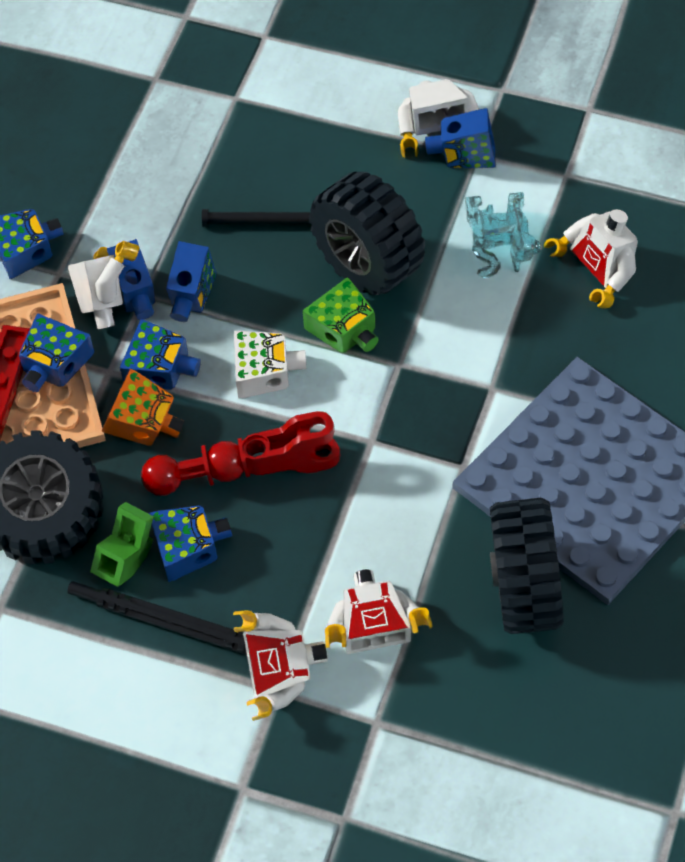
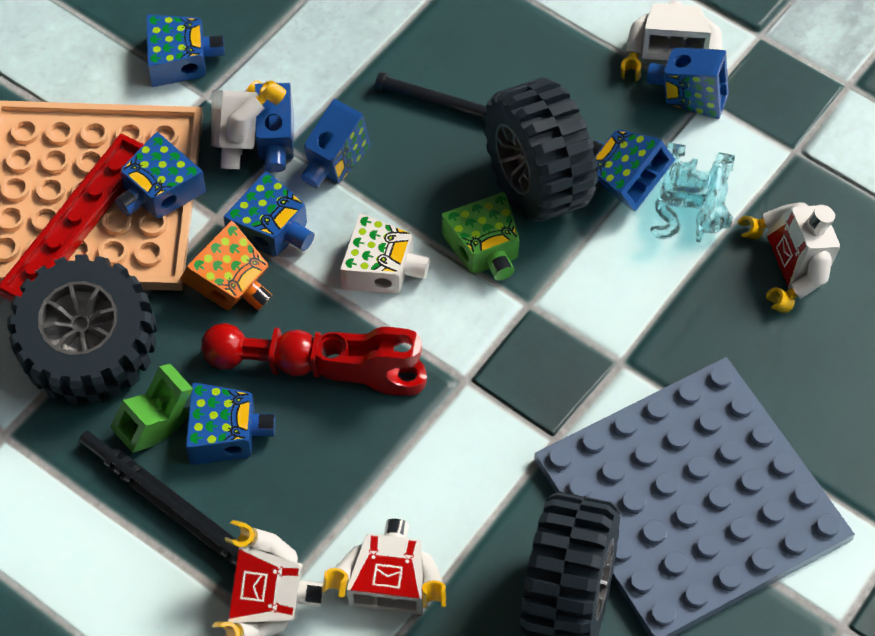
camera: 15 degrees right, 0 degrees up
none -> blue torso [593,129,675,212]

